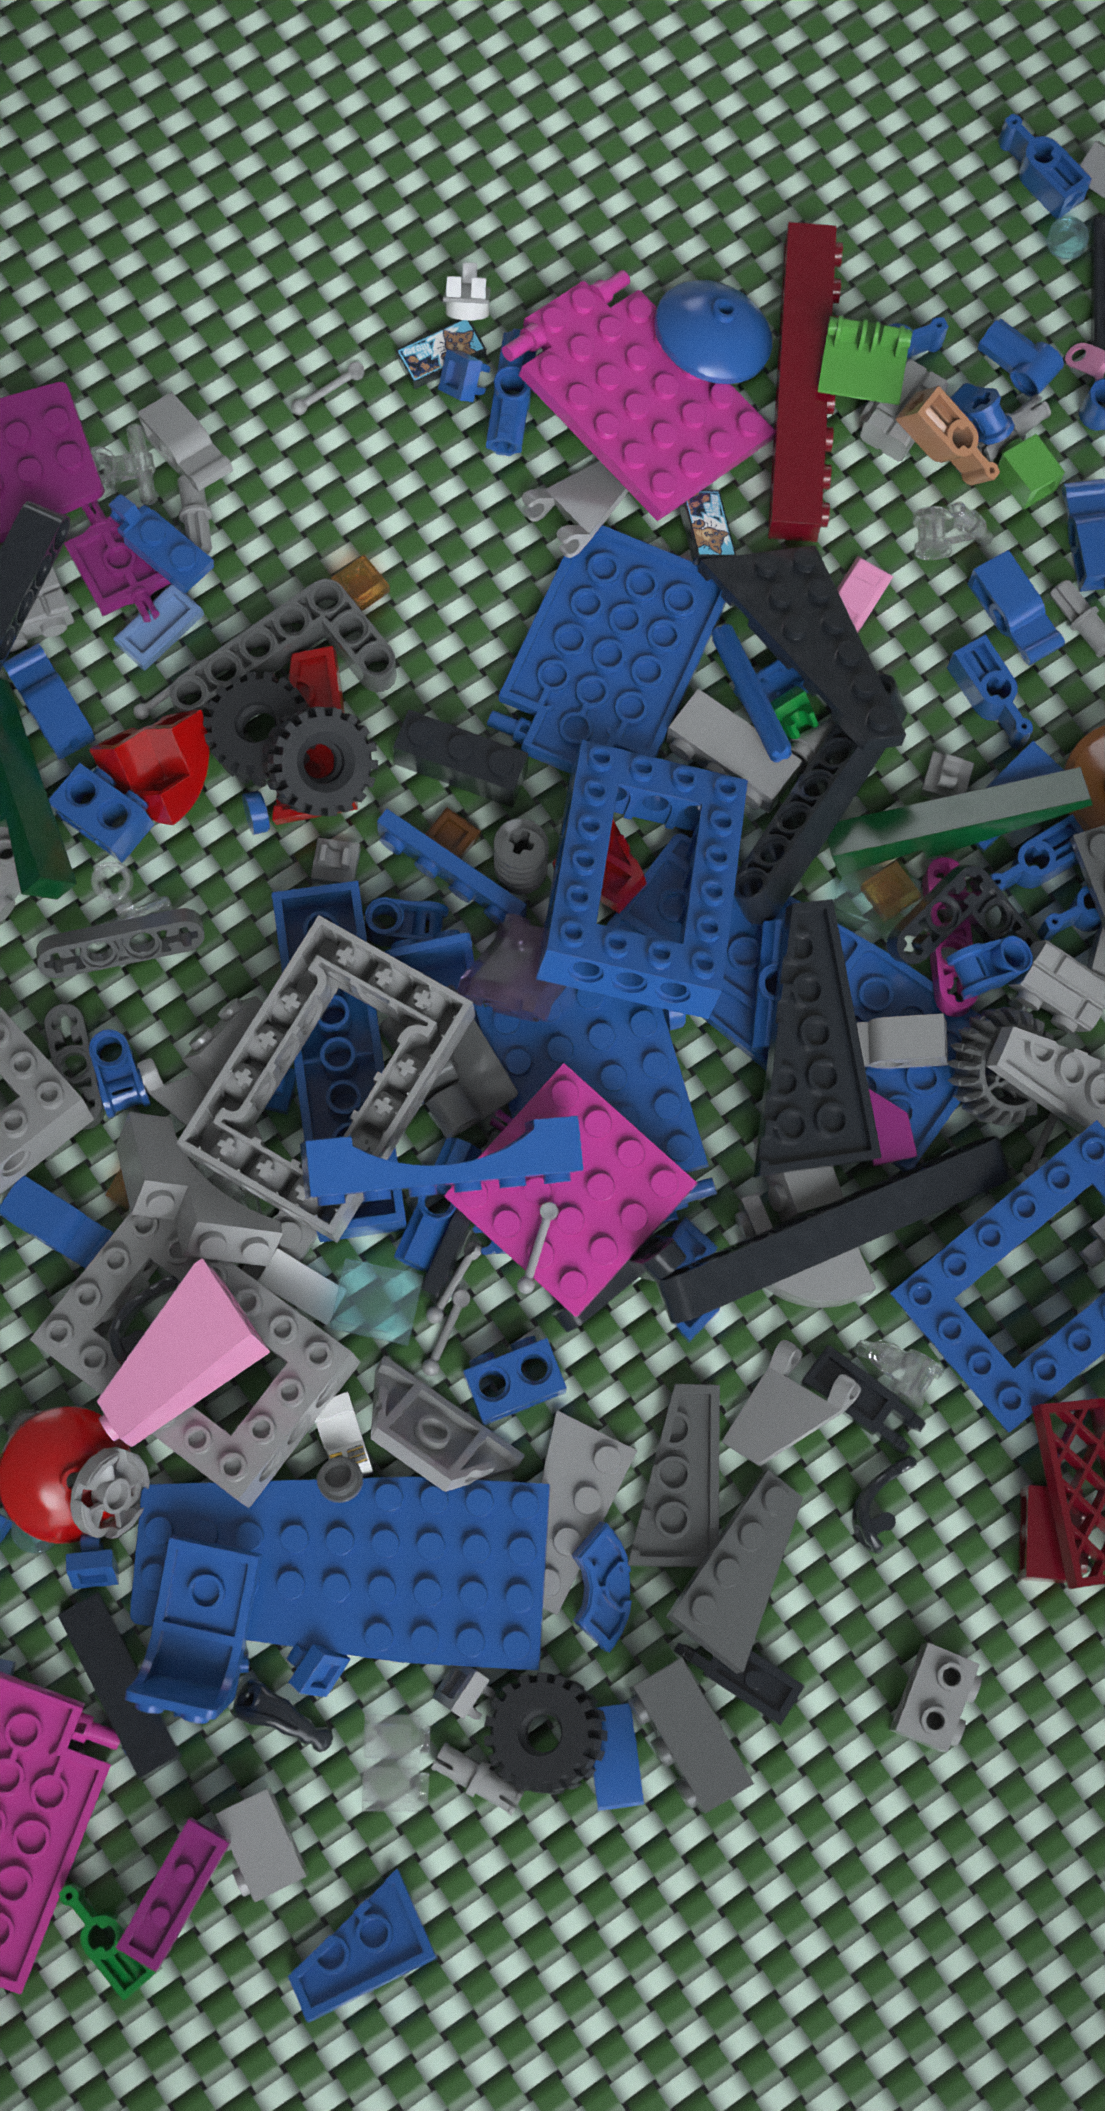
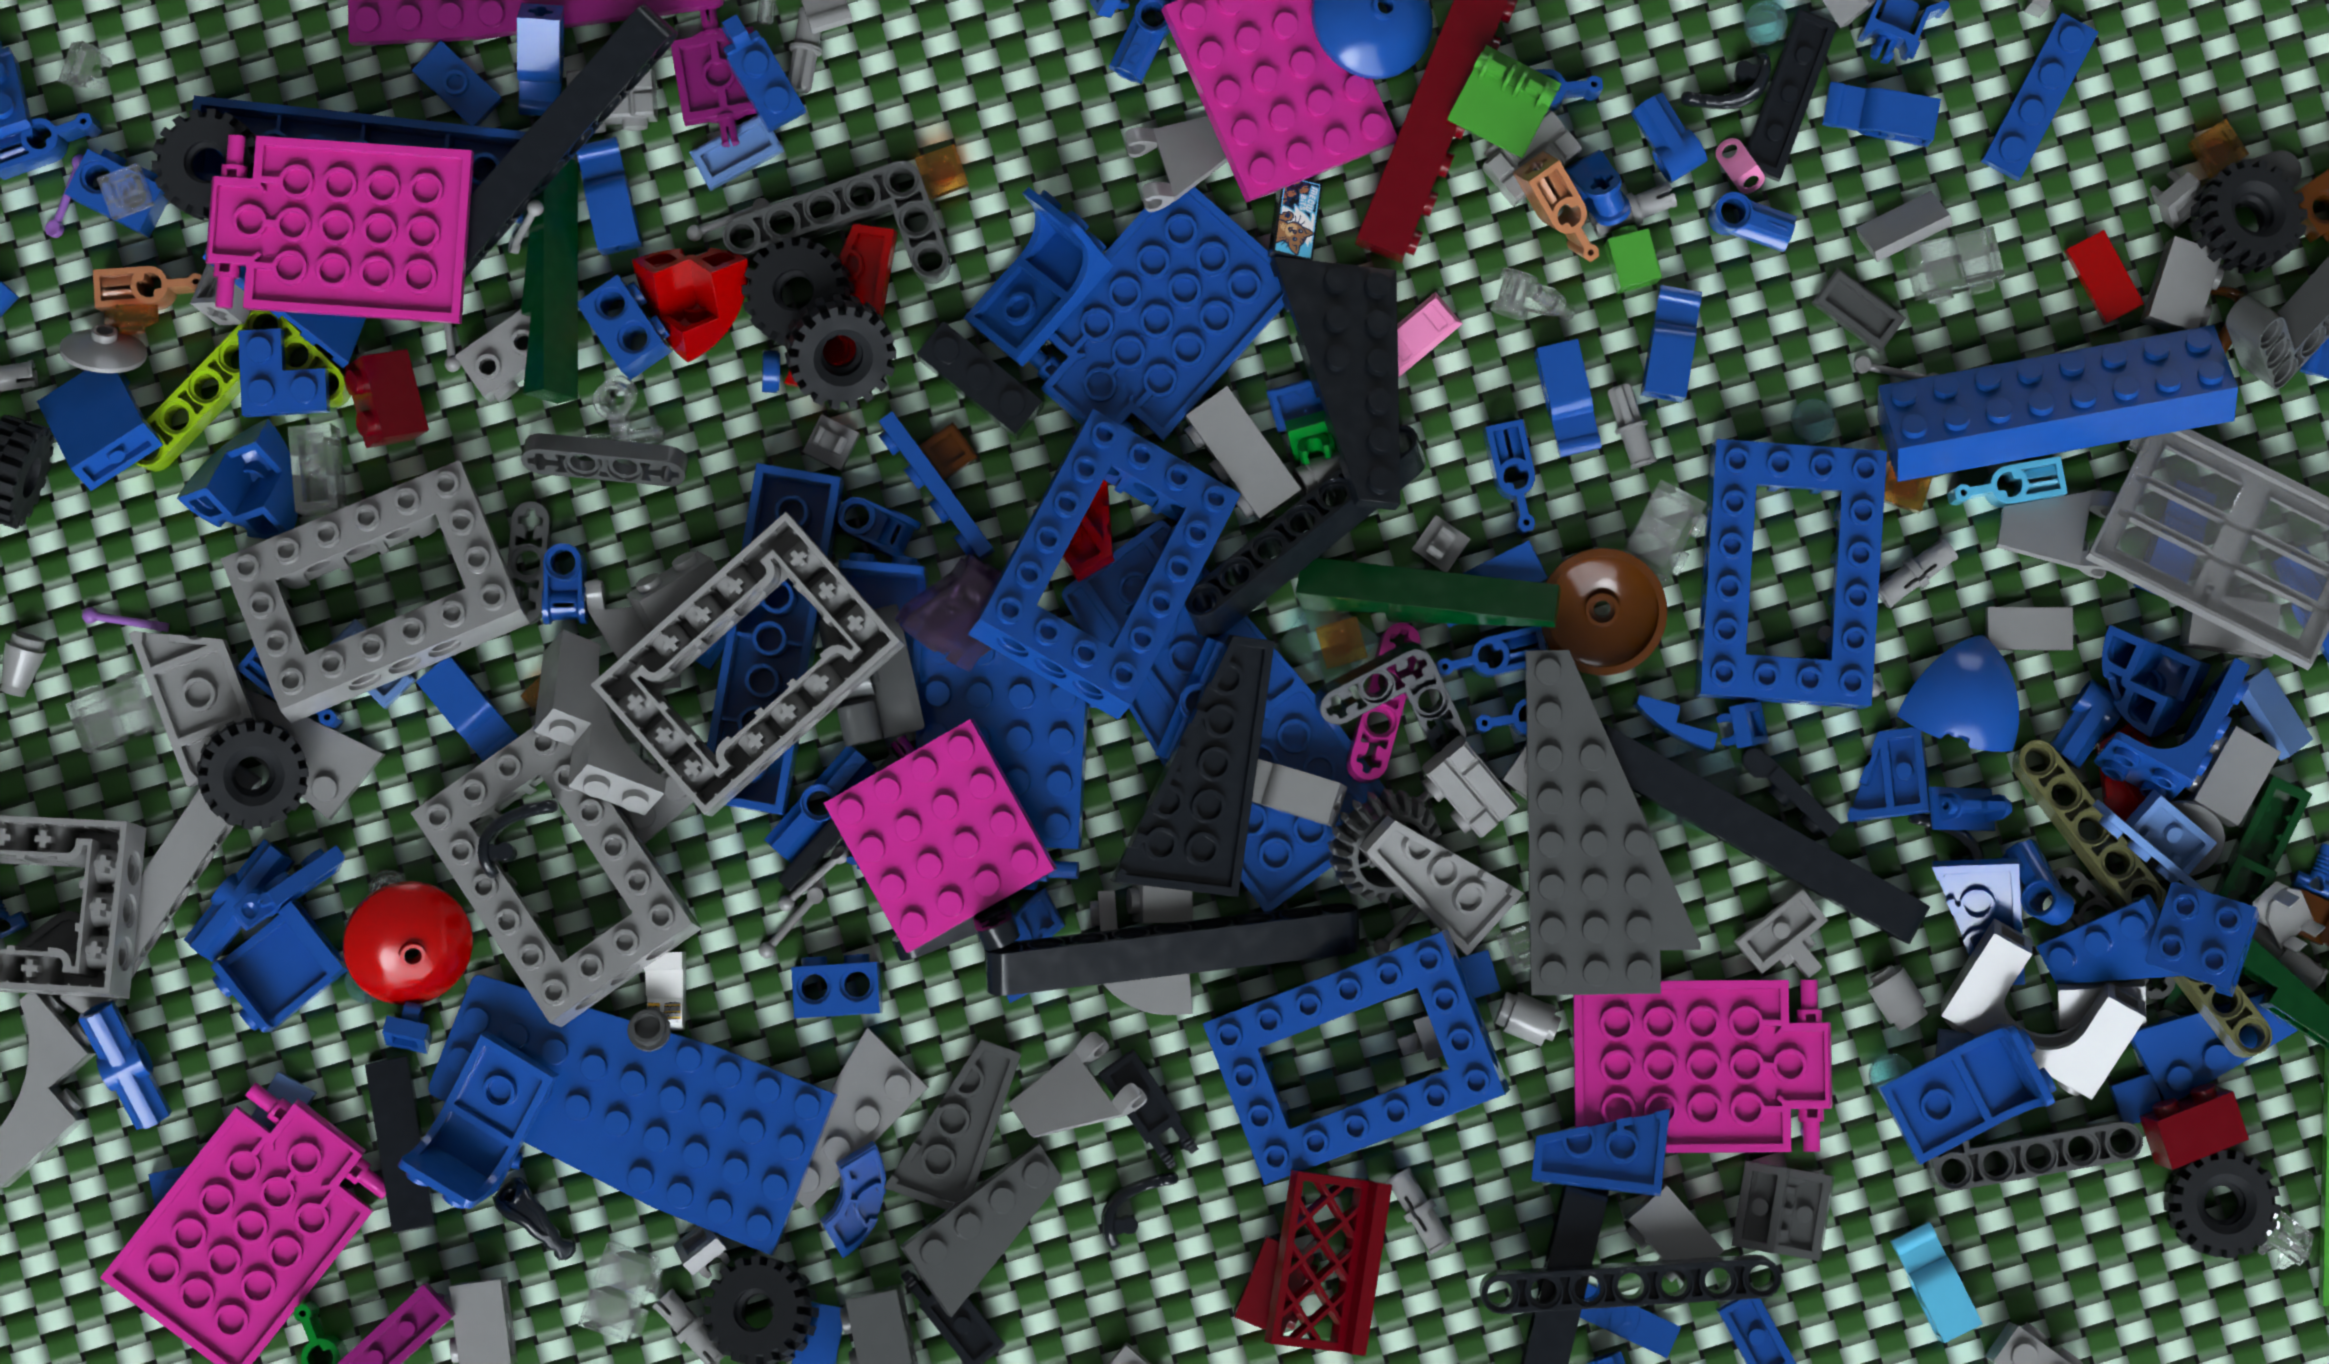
camera: 25 degrees right, 10 degrees up
light grey piece [70,1447,150,1539] -> none
bright pink slope [97,1258,270,1447] -> none
white sticker [257,1248,347,1325] -> none
blue tile [287,1643,351,1697] -> none
blue arch [300,1116,584,1206] -> none
clear light blue piece [329,1258,423,1346] -> none
light grey wing [370,1356,525,1492] -> none
dark grey piece [494,818,549,895] -> none
light grey hinge [517,1202,559,1294] -> none
blue axle [712,624,792,763] -> none
clear piece [855,1339,944,1409] -> none
magenta tile [869,1089,917,1167] -> none
blue piece [945,936,1033,1000] -> none
none -> blue bracket [964,187,1113,367]
none -> black piece [1680,53,1771,109]

